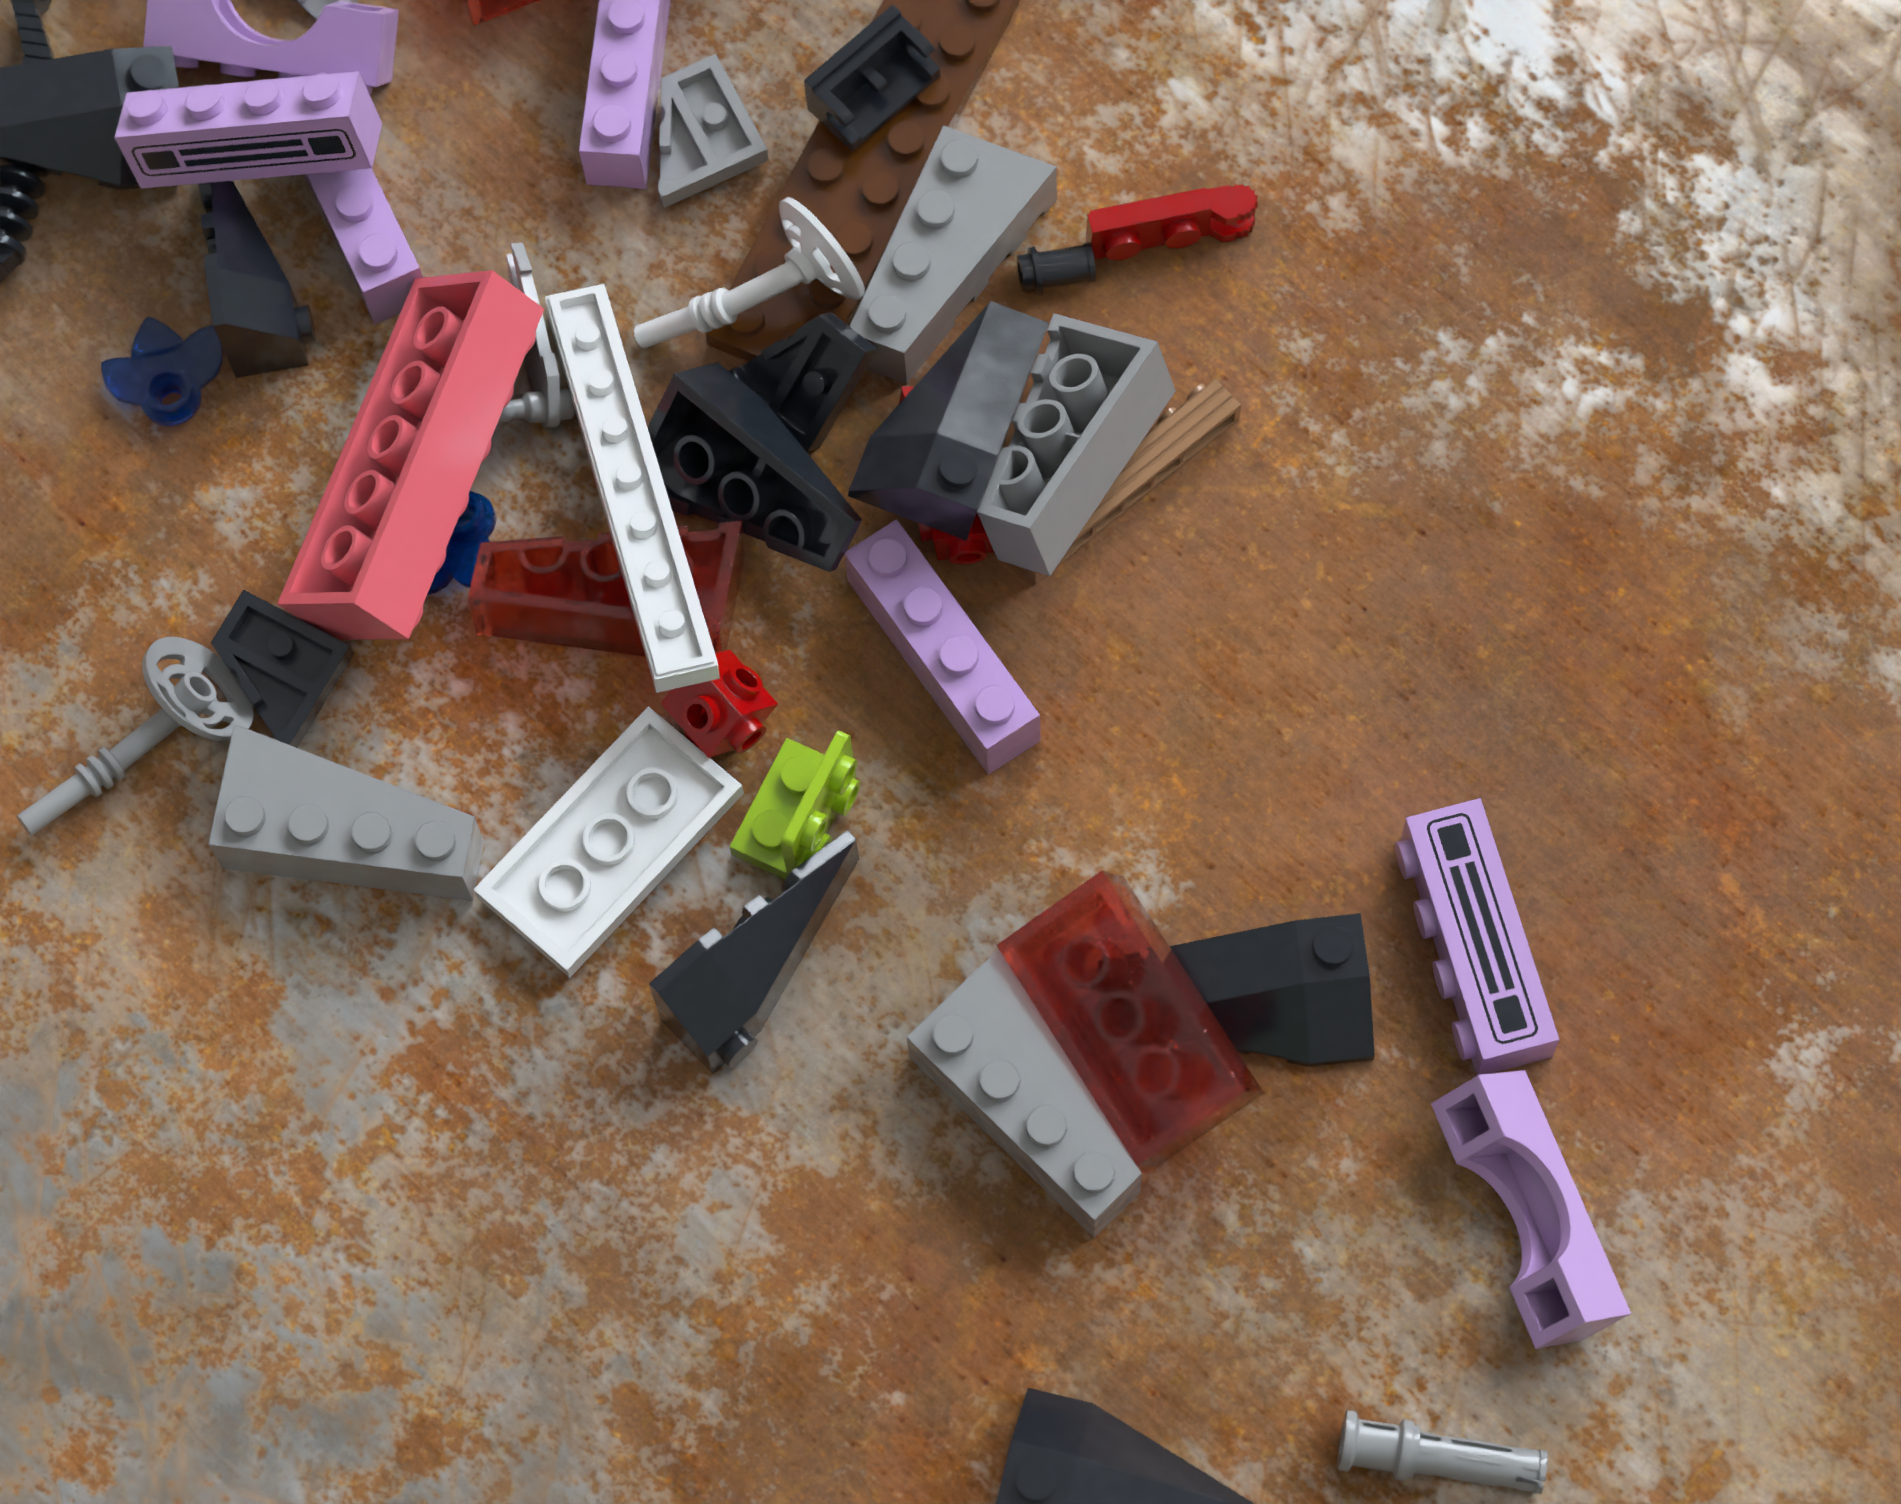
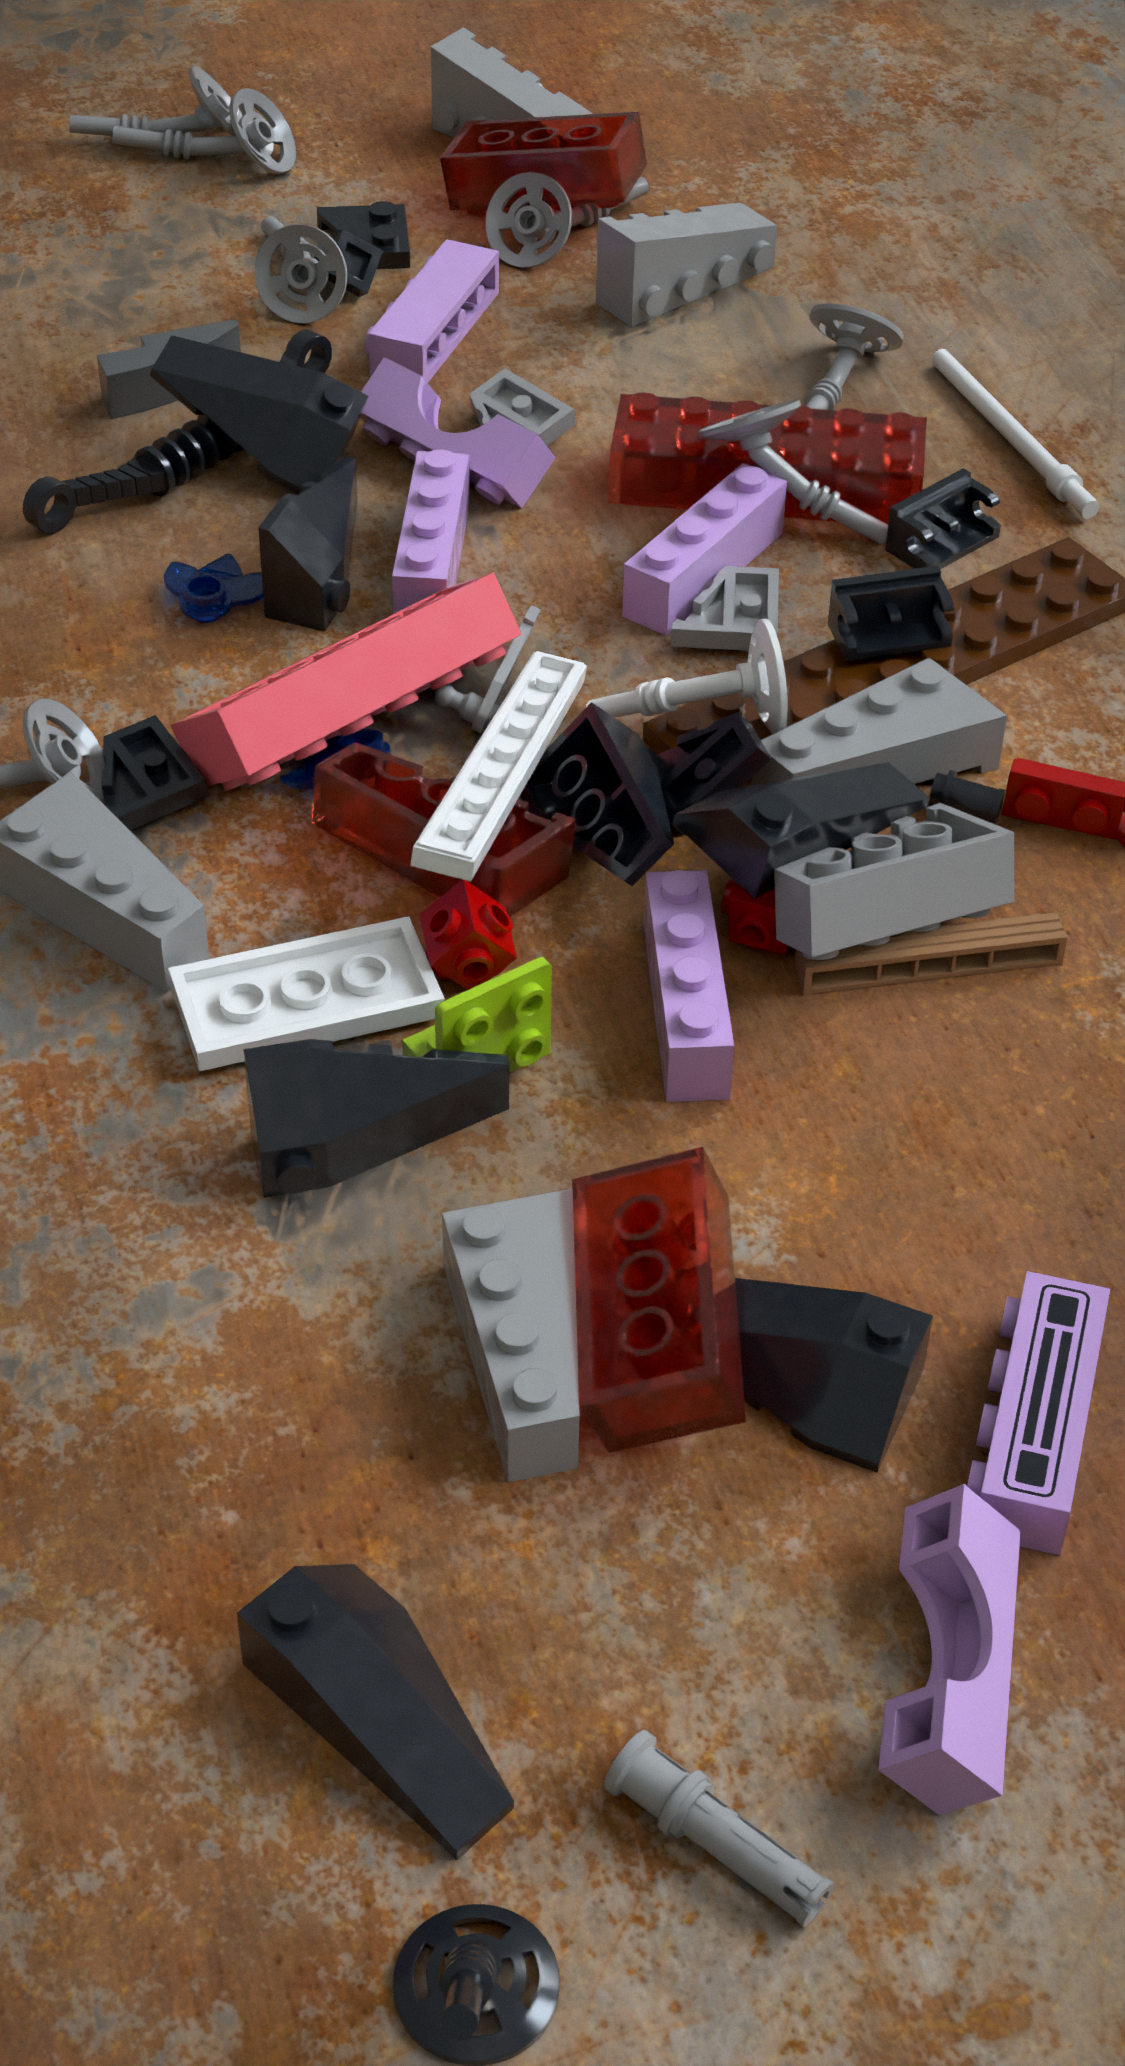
camera: 25 degrees right, 25 degrees down
lavender brick [114,71,382,189] -> none

